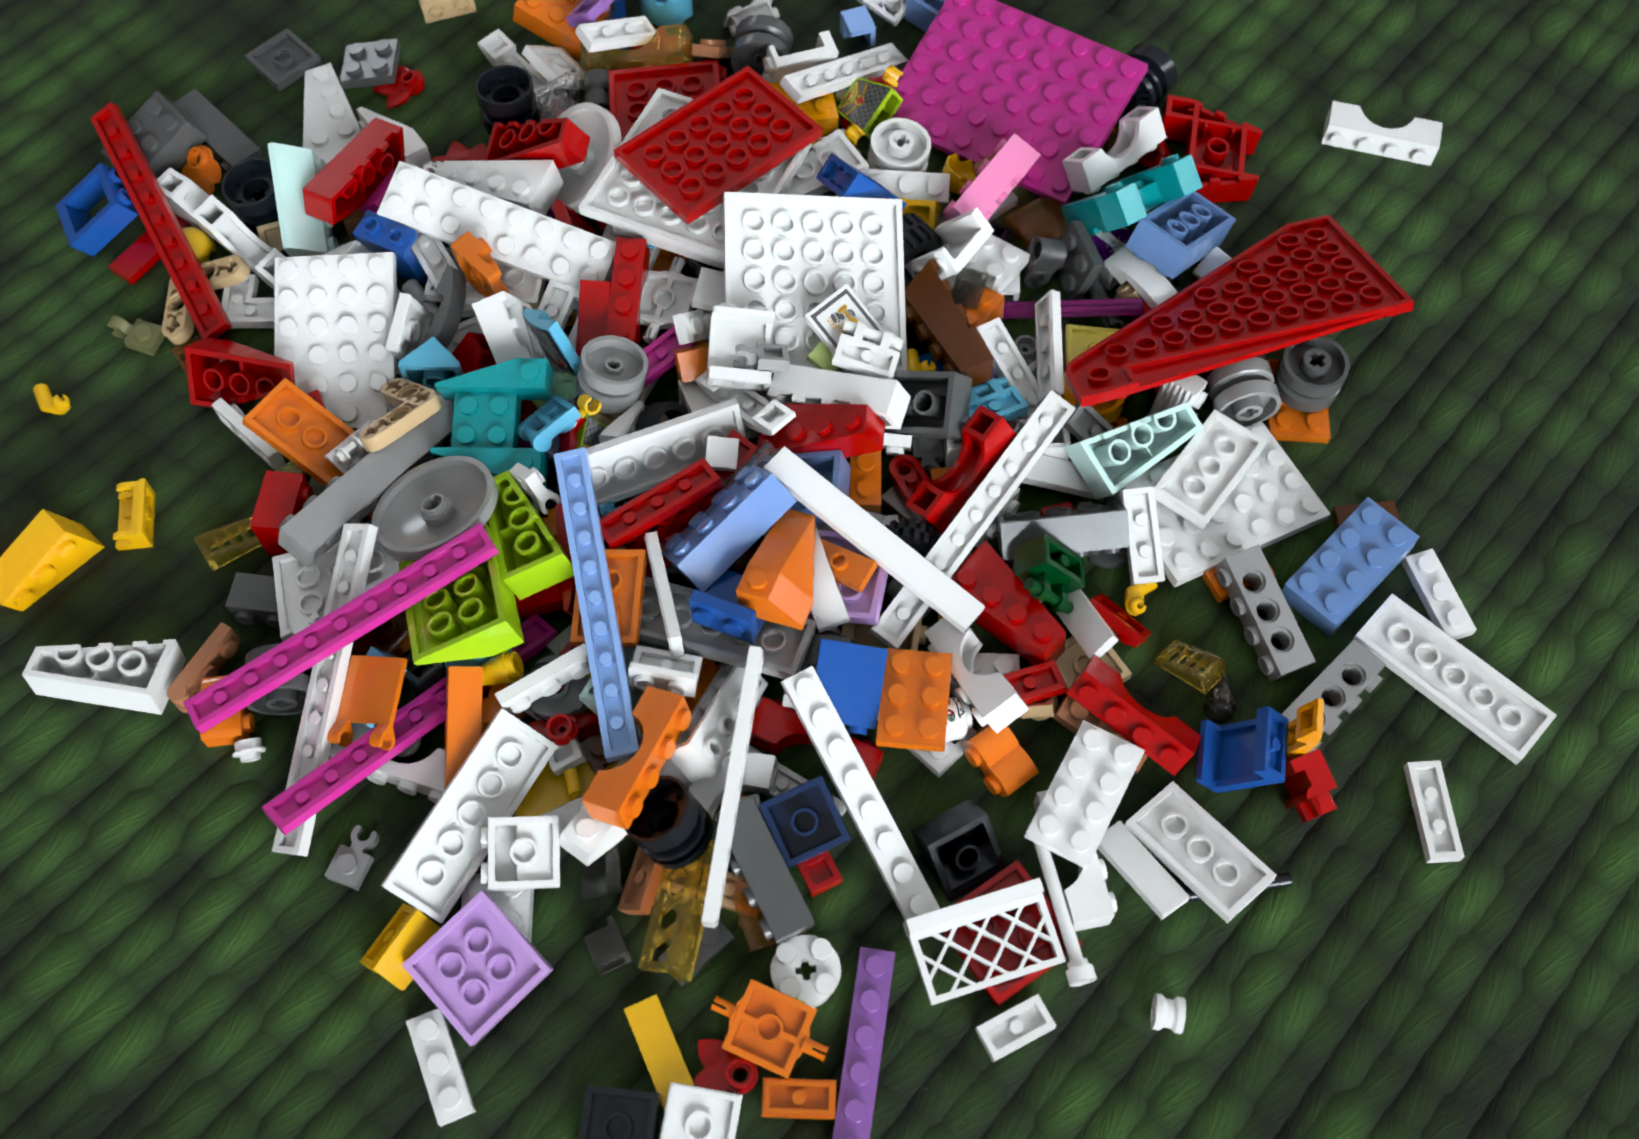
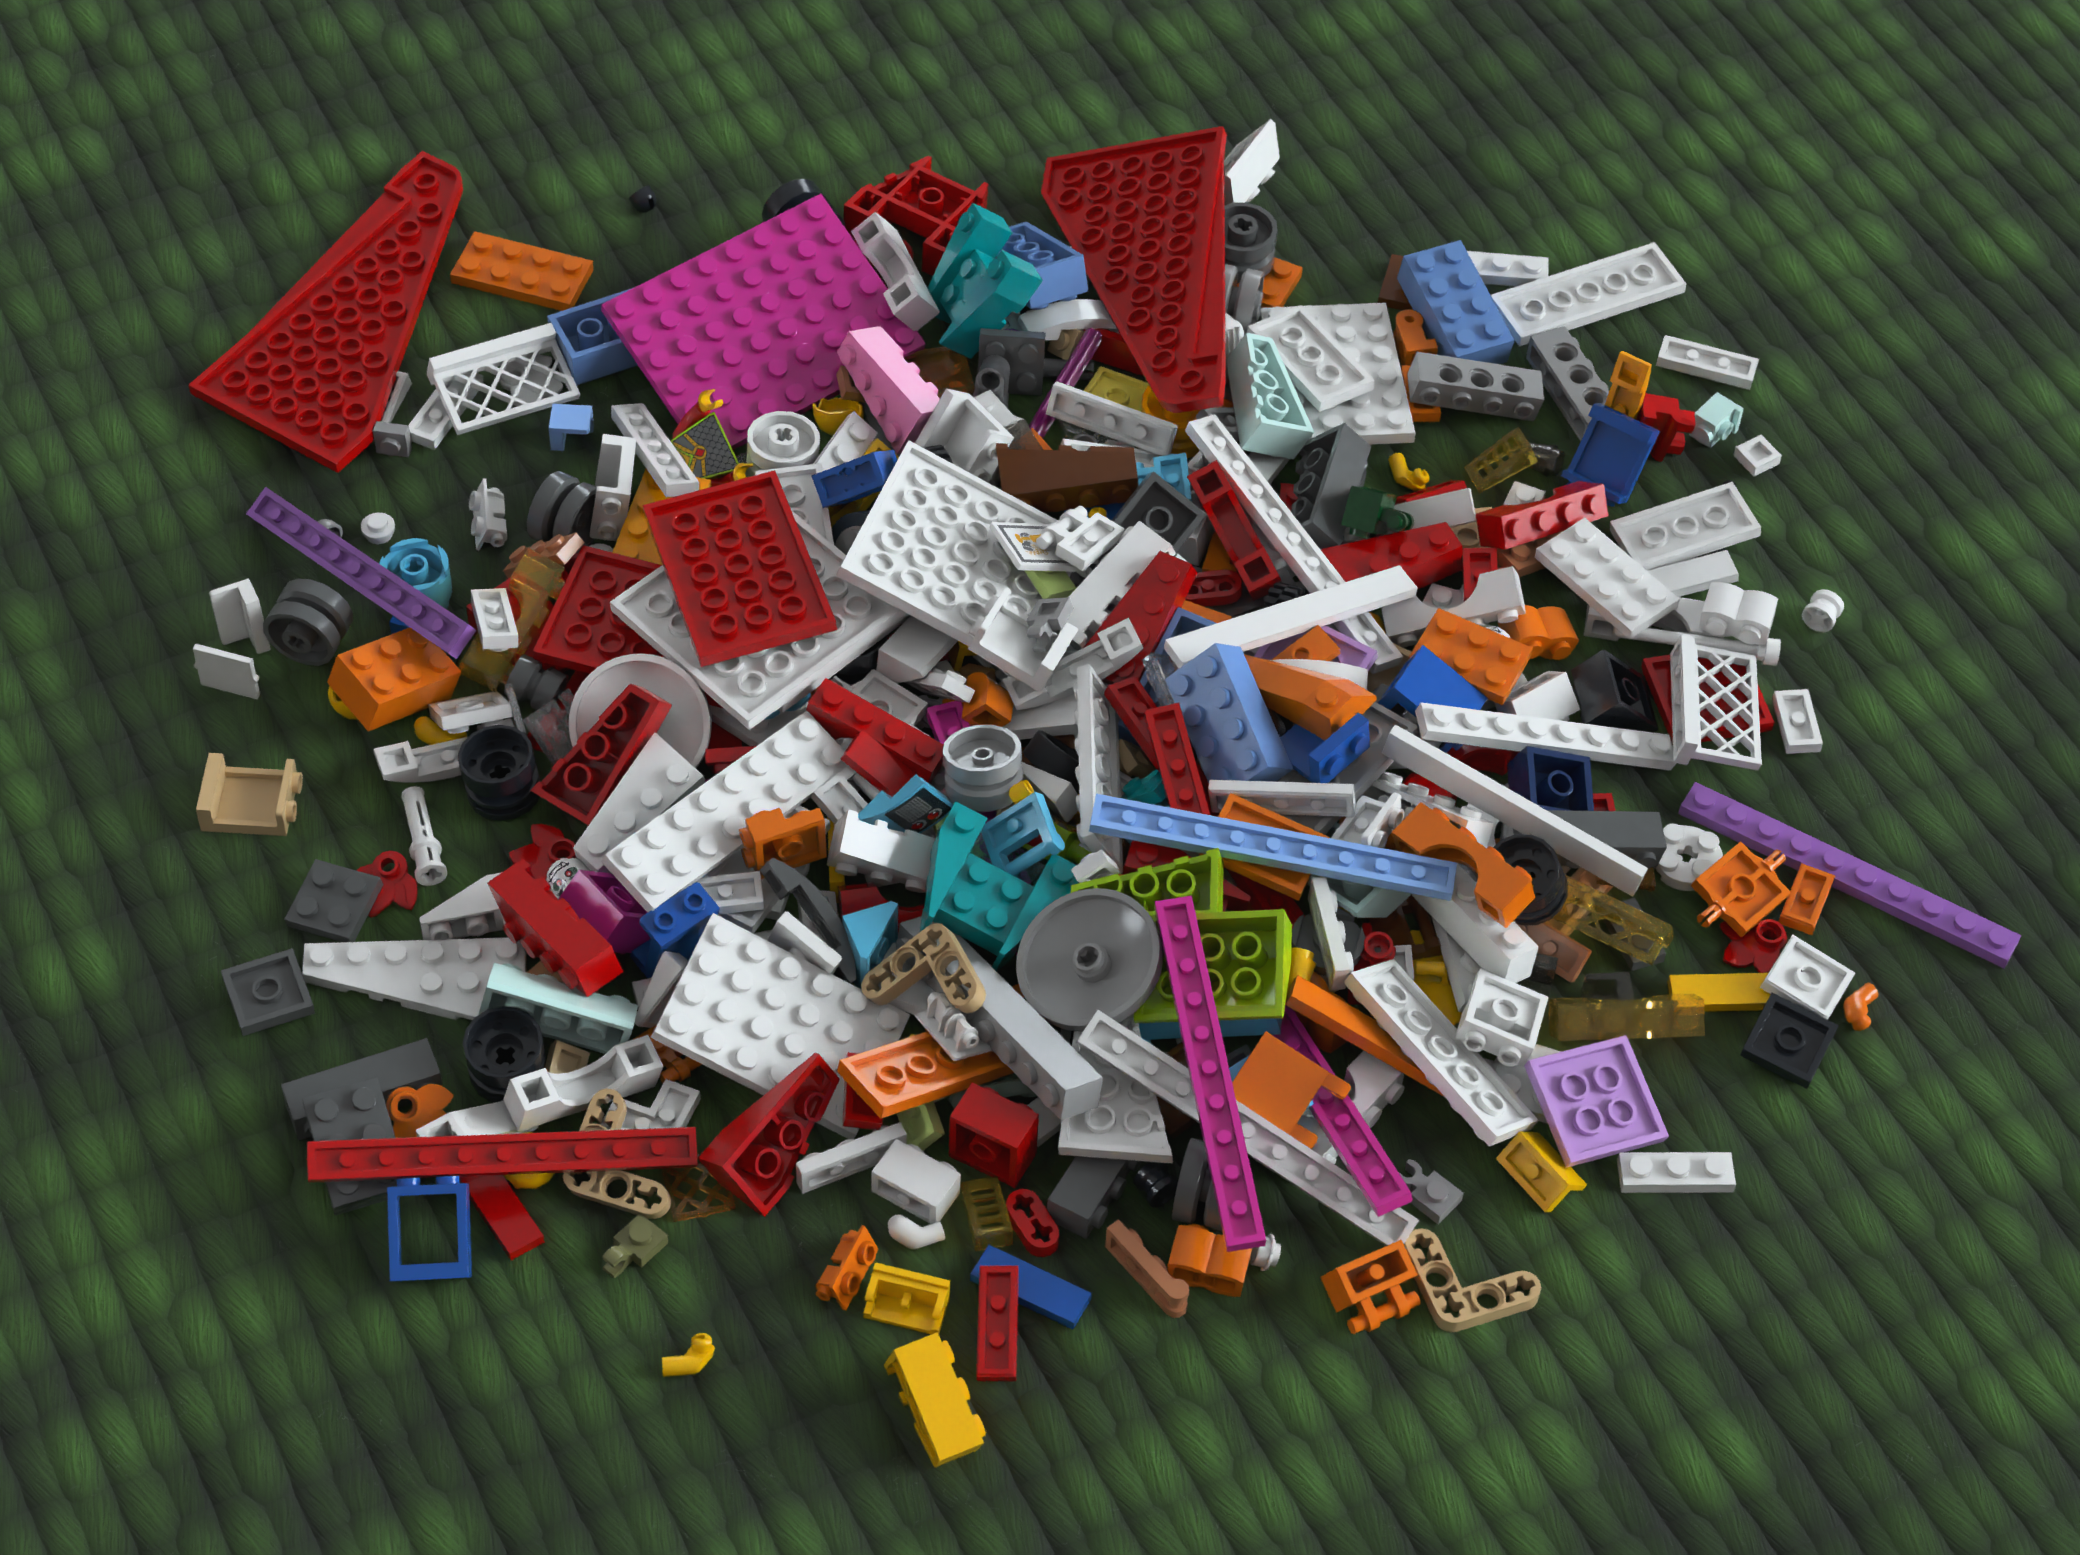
camera: 70 degrees left, 10 degrees down
white wedge [22,639,186,715] -> none
white tile [705,435,739,472] -> none
white plate [1120,486,1165,585] -> none
white arch [1321,101,1443,166] -> none
none -> white pin [401,786,447,886]
none -> orange hinge [816,1225,879,1311]
none -> white brick [871,1138,961,1224]
none -> white arm [888,1214,945,1250]
none -> blue tile [970,1245,1091,1329]
none -> red tile [976,1266,1019,1381]
none -> red beam [1006,1189,1059,1257]
none -> white slope [1224,119,1279,205]
none -> orange brick [1320,1240,1421,1334]
none -> orange leg [1393,310,1438,365]
none -> tan beam [1405,1228,1541,1332]
none -> white brick [1494,671,1580,721]
none -> white plate [1503,481,1546,505]
none -> clear yellow arch [1549,994,1705,1041]
none -> light aqua brick [1689,392,1744,448]
none -> white brick [1699,582,1778,645]
none -> white plate [1733,435,1782,476]

